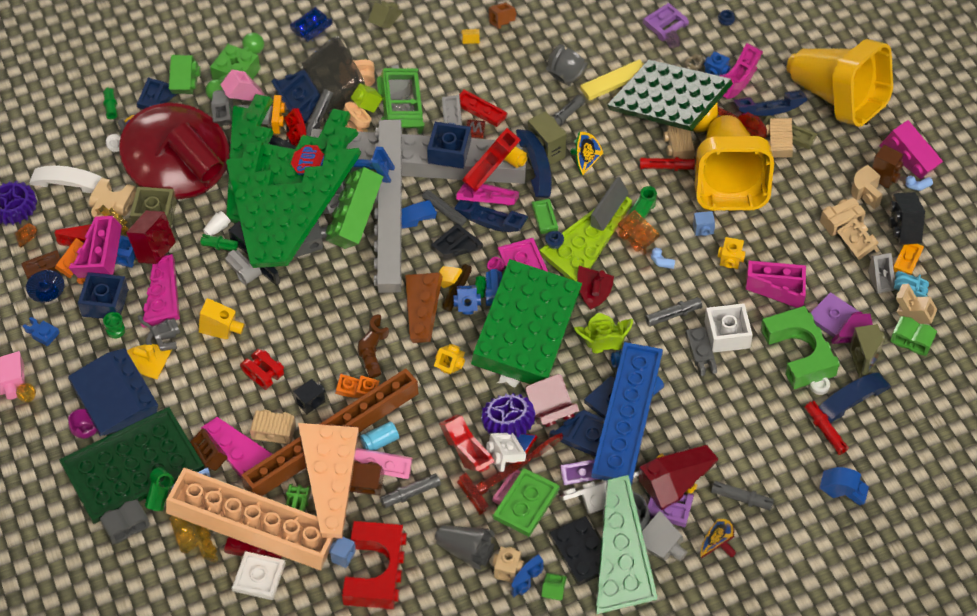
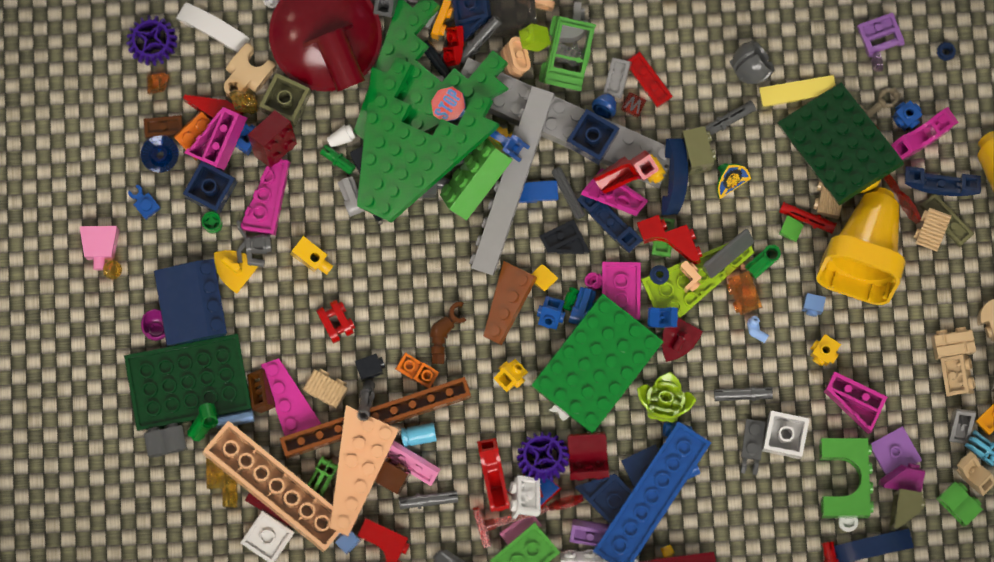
camera: 20 degrees right, 25 degrees up
dark brown axle [442,264,472,312] -> none
none -> dark grey pin [357,380,375,421]
none -> red arch [637,215,703,265]
none -> blue bracket [648,307,678,328]
none -> light nougat bracket [679,261,702,293]
none -> bright green slope [779,215,804,242]

